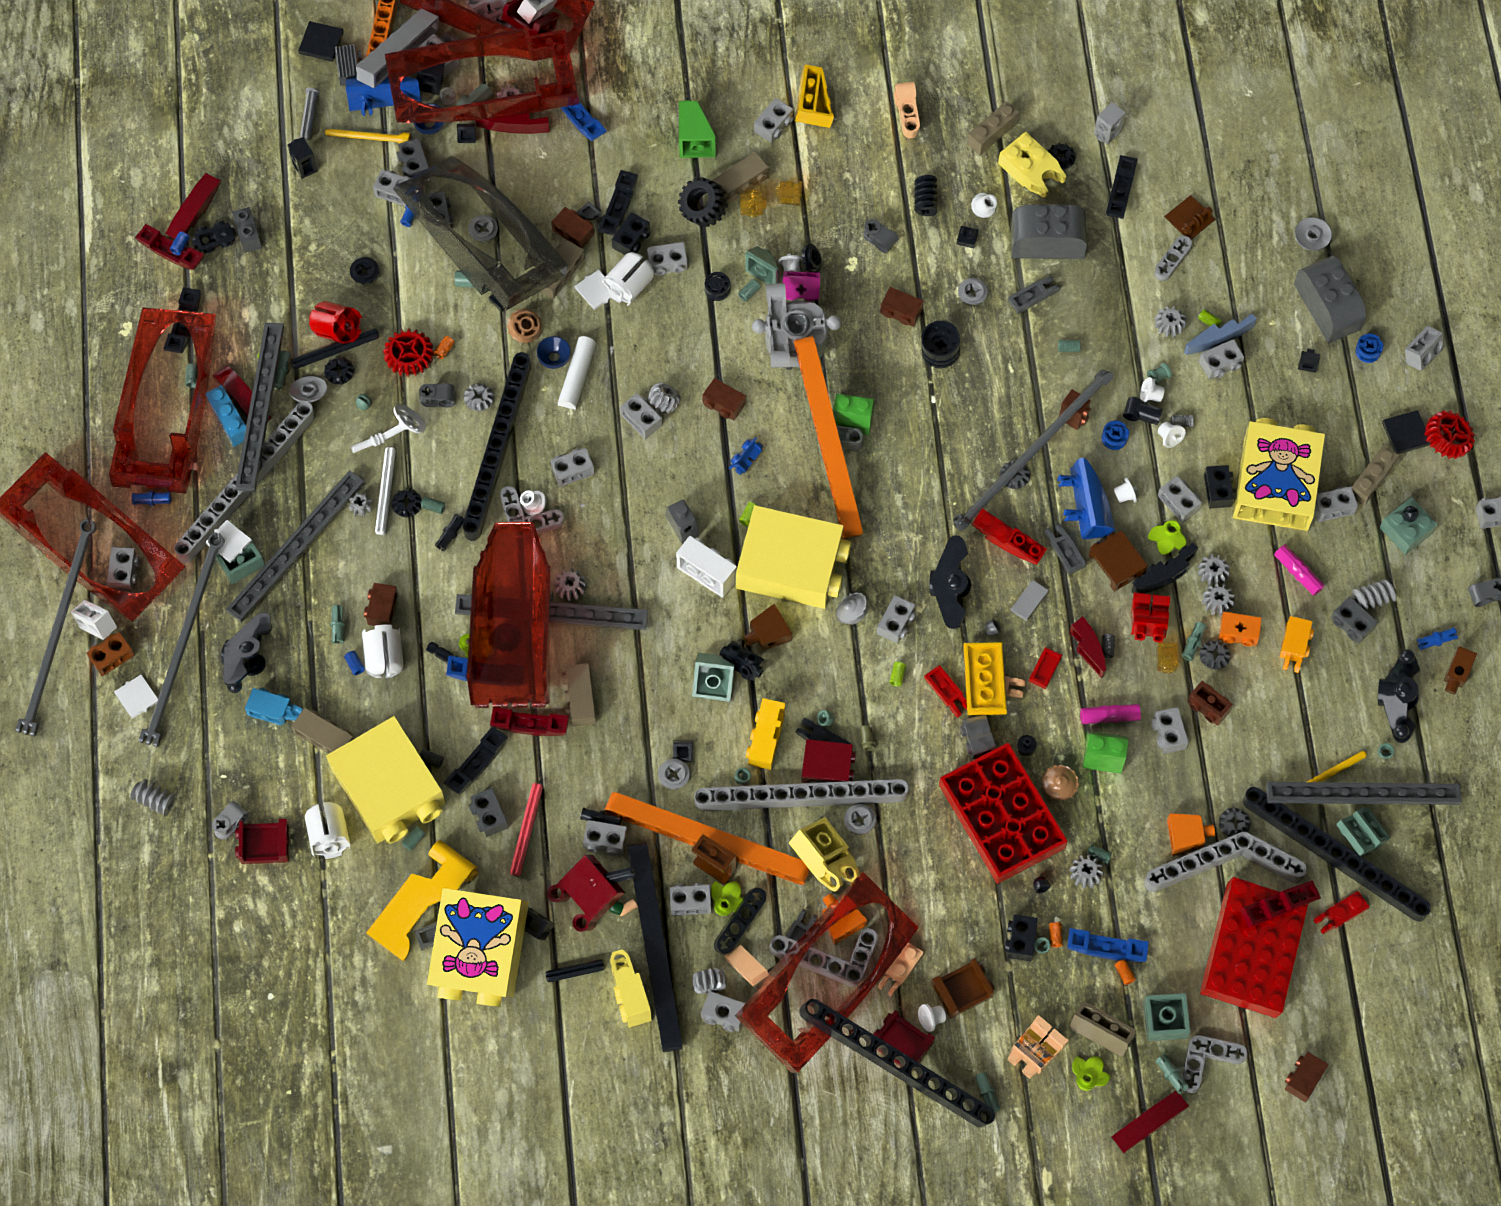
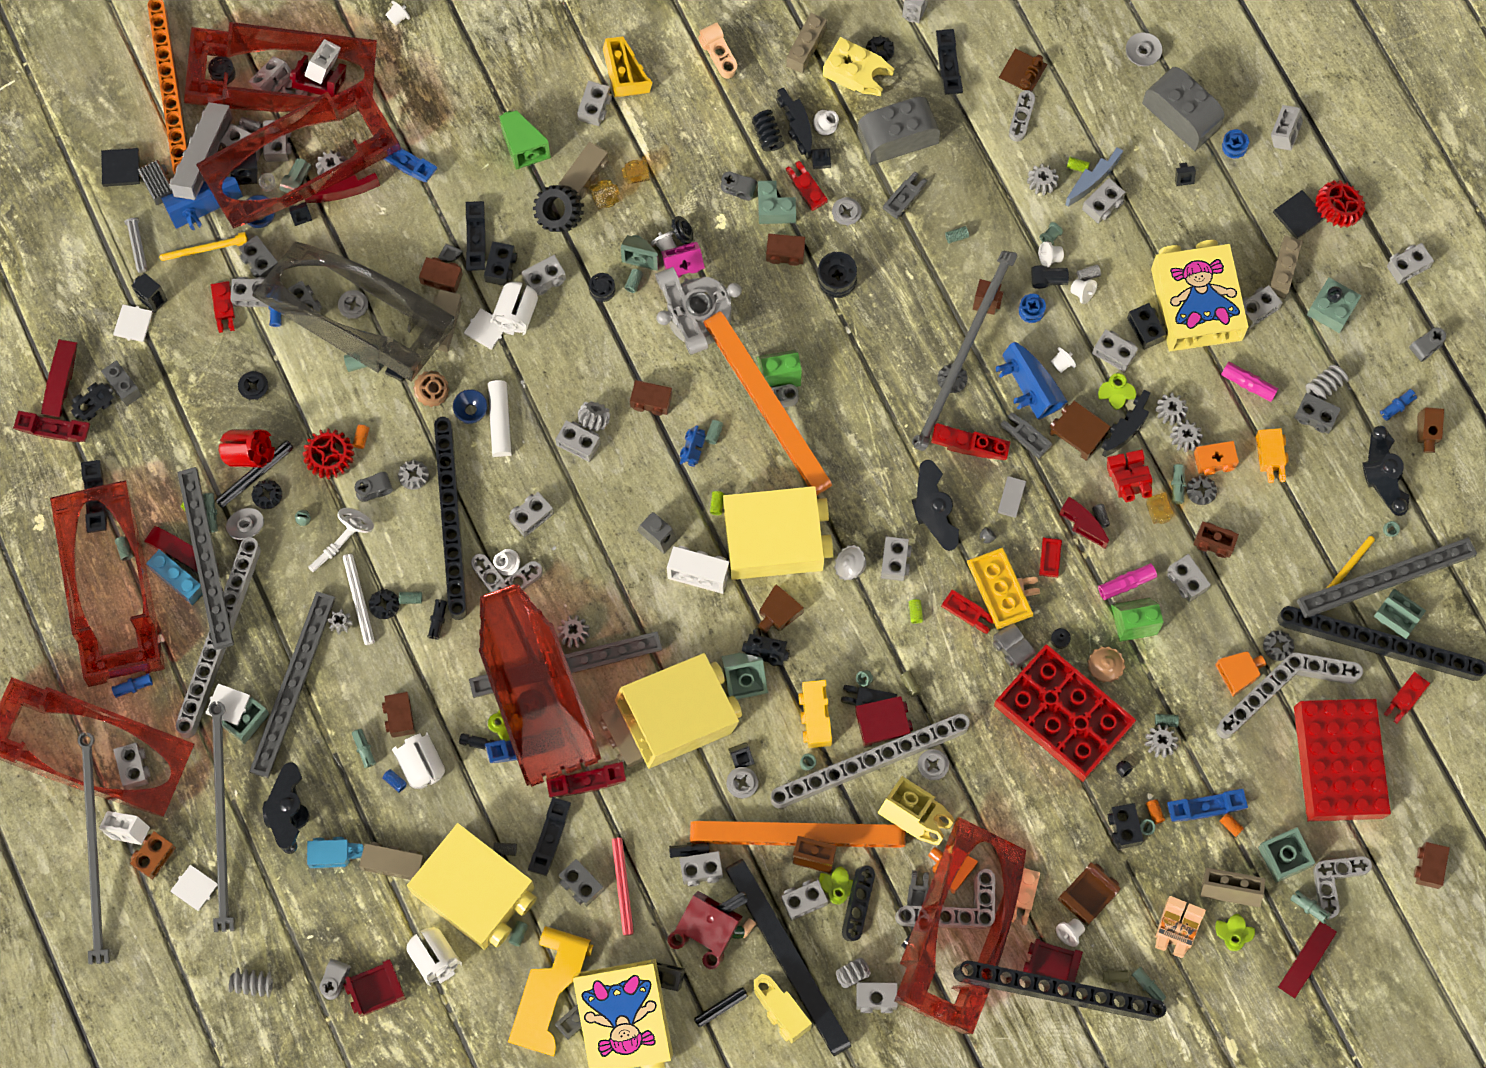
camera: 20 degrees left, 5 degrees up
blue piece [170,232,190,255] -> none
light nougat tile [724,945,769,986] -> none
dark red slope [1240,880,1321,928] -> none
none -> white piece [113,305,153,342]
none -> red hinge [210,281,235,333]
none -> light grey brick [263,120,292,162]
none -> light yellow brick [615,653,742,769]
none -> sand green piece [705,420,724,445]
none -> sand green brick [758,181,796,224]
none -> black slope [776,87,812,160]
none -> red hinge [786,161,828,211]

